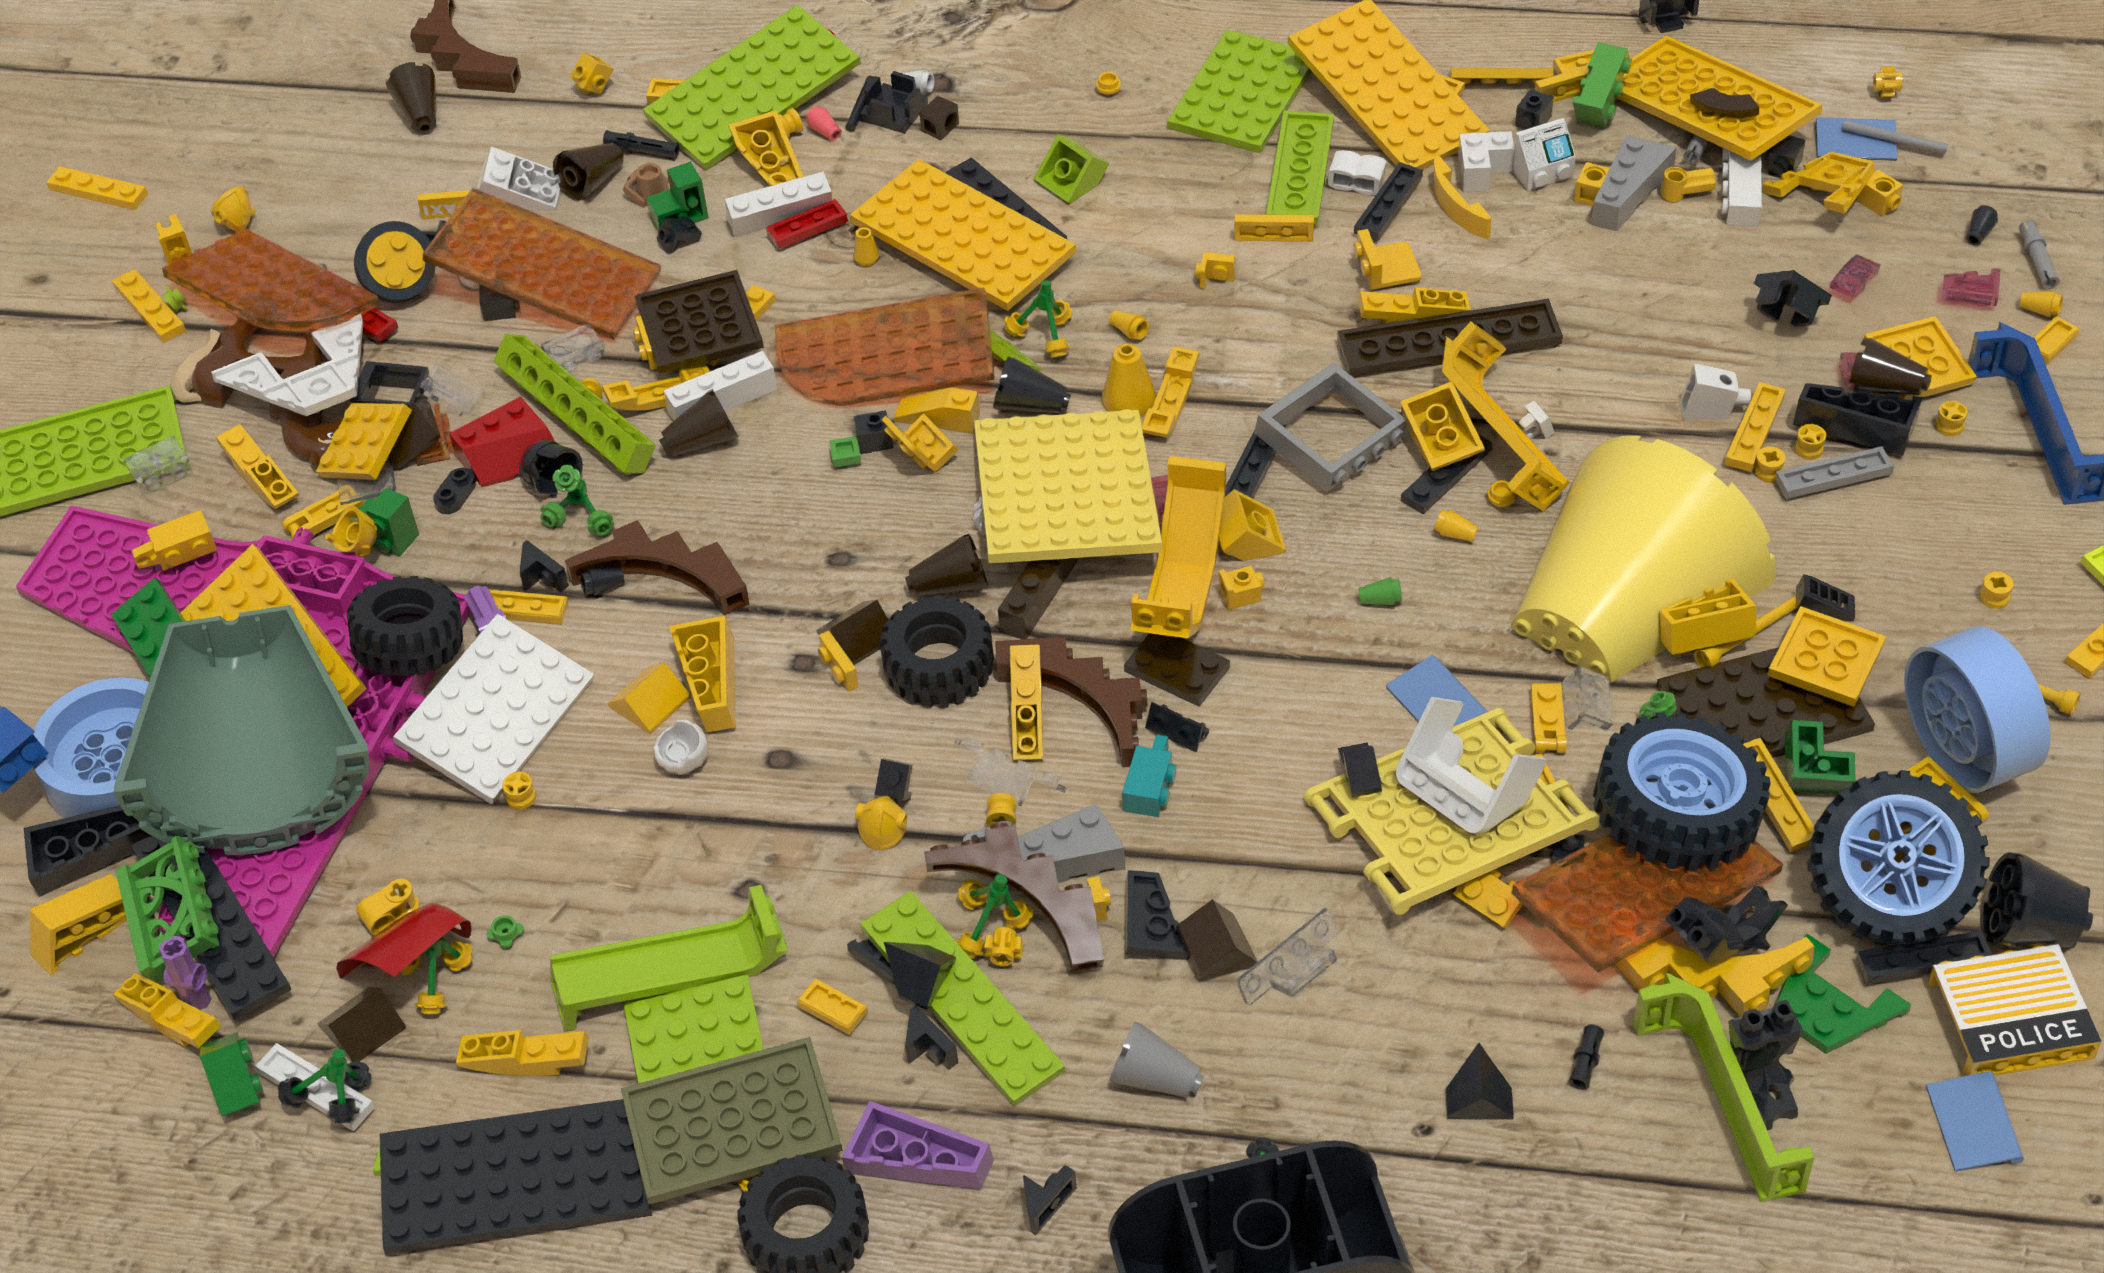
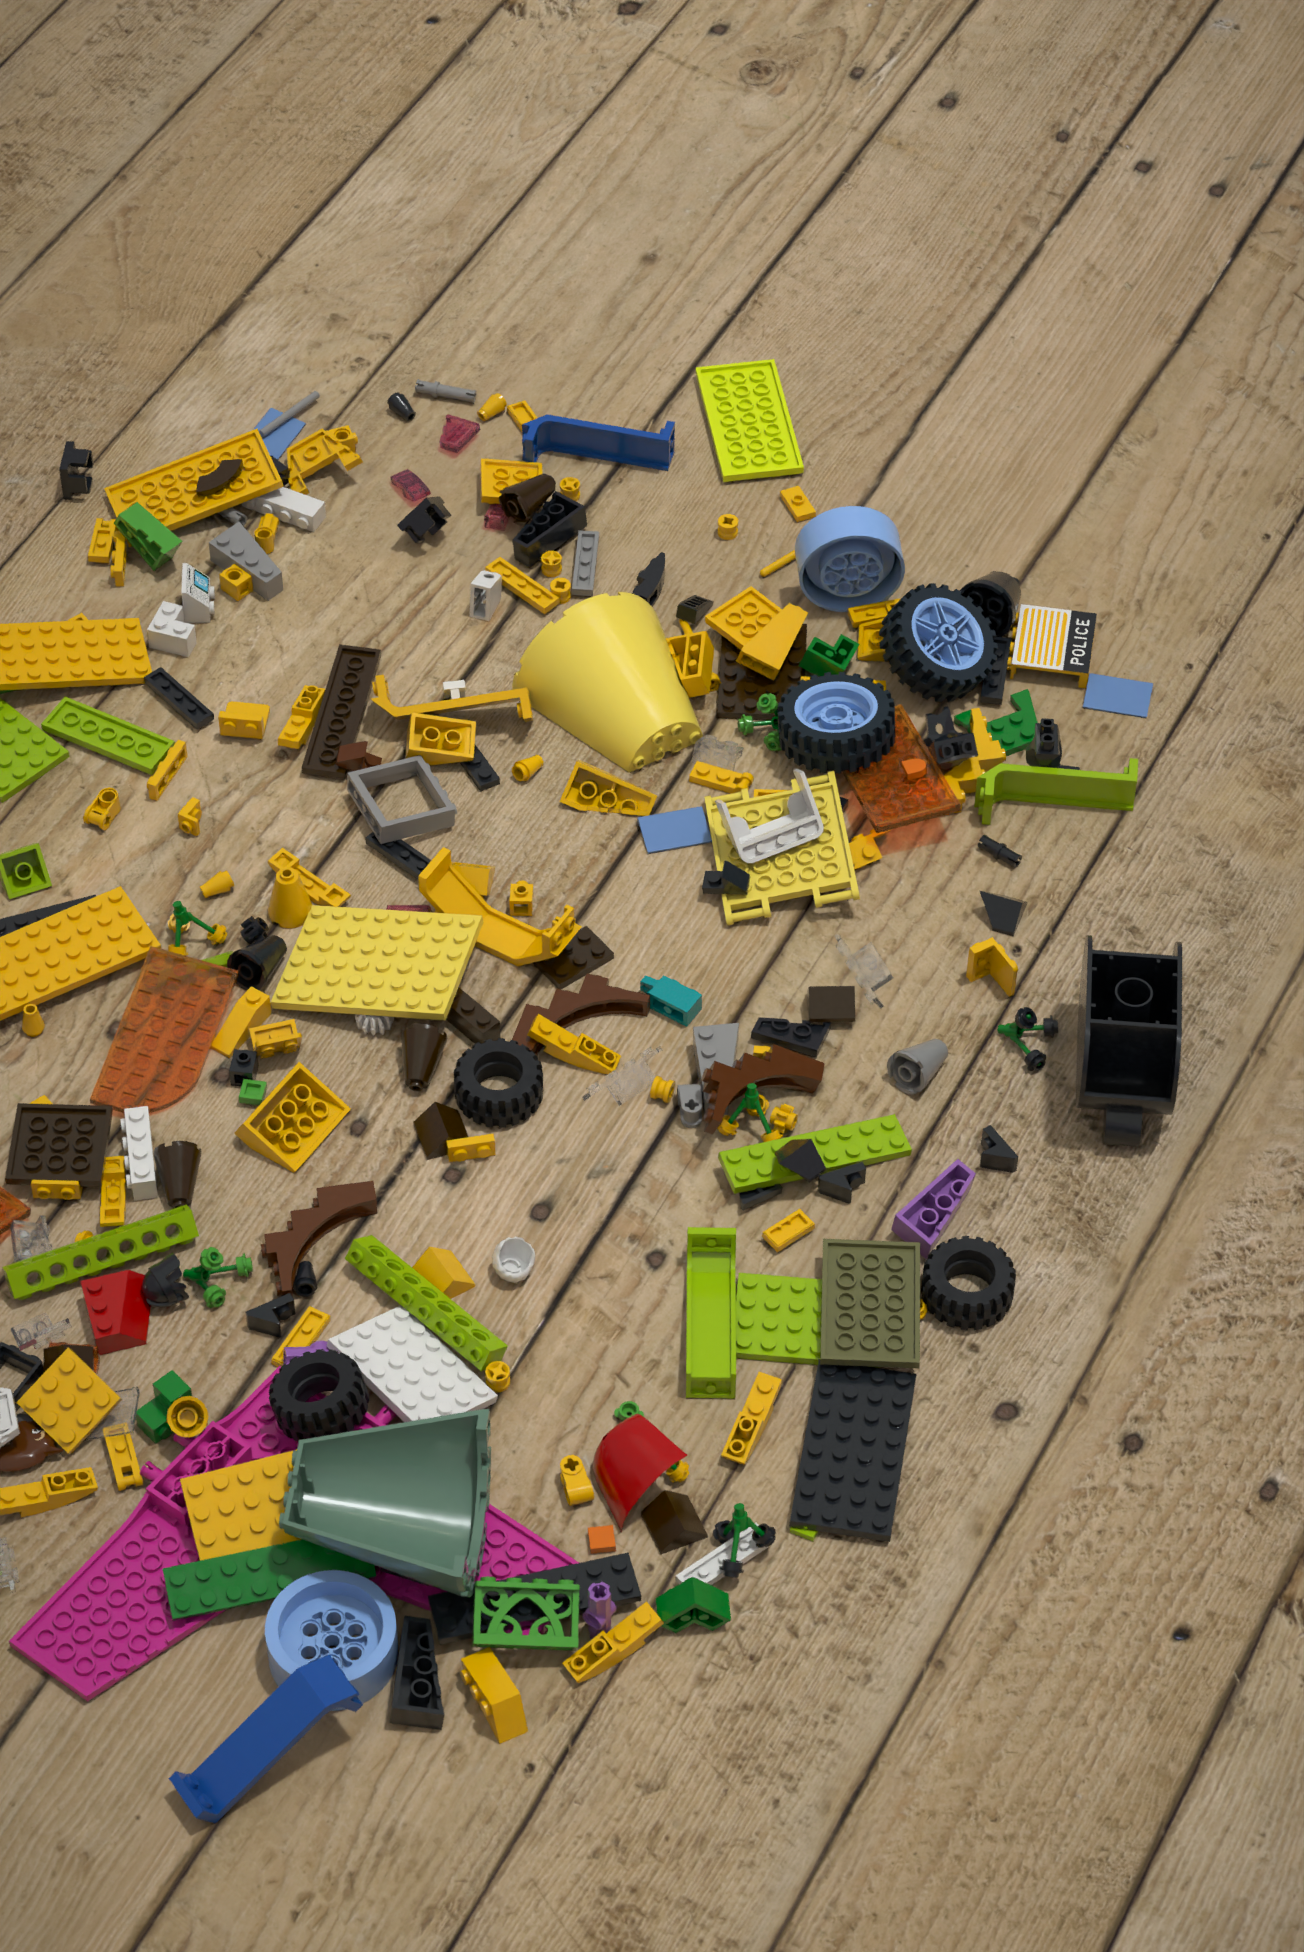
camera: 75 degrees left, 0 degrees up
yellow hinge [132,510,217,571] -> none
black plate [433,467,476,515] -> none
yellow wedge [669,616,736,732] -> none
yellow helmet [855,796,908,850] -> none
black bracket [874,758,913,804] -> none
black hinge [1145,702,1209,752] -> none
white brick [1328,150,1386,195] -> none
bright green cone [1359,577,1402,605] -> none
yellow slope [1433,155,1491,239] -> none
yellow plate [1450,68,1554,83] -> none
yellow plate [1488,480,1516,507] -> none
black brick [1515,89,1554,130] -> none
yellow gear [1873,66,1902,98] -> none
none -> yellow piece [83,787,121,830]
none -> yellow slope [234,1062,351,1173]
none -> black gear [240,916,269,944]
none -> reddish brown slope [335,741,382,771]
none -> lime brick [345,1235,508,1371]
none -> yellow wedge [560,760,657,816]
none -> orange tile [588,1525,616,1554]
none -> black slope [631,552,665,607]
none -> yellow slope [736,603,808,680]
none -> orange tile [901,759,927,780]
none -> yellow bracket [966,937,1018,997]

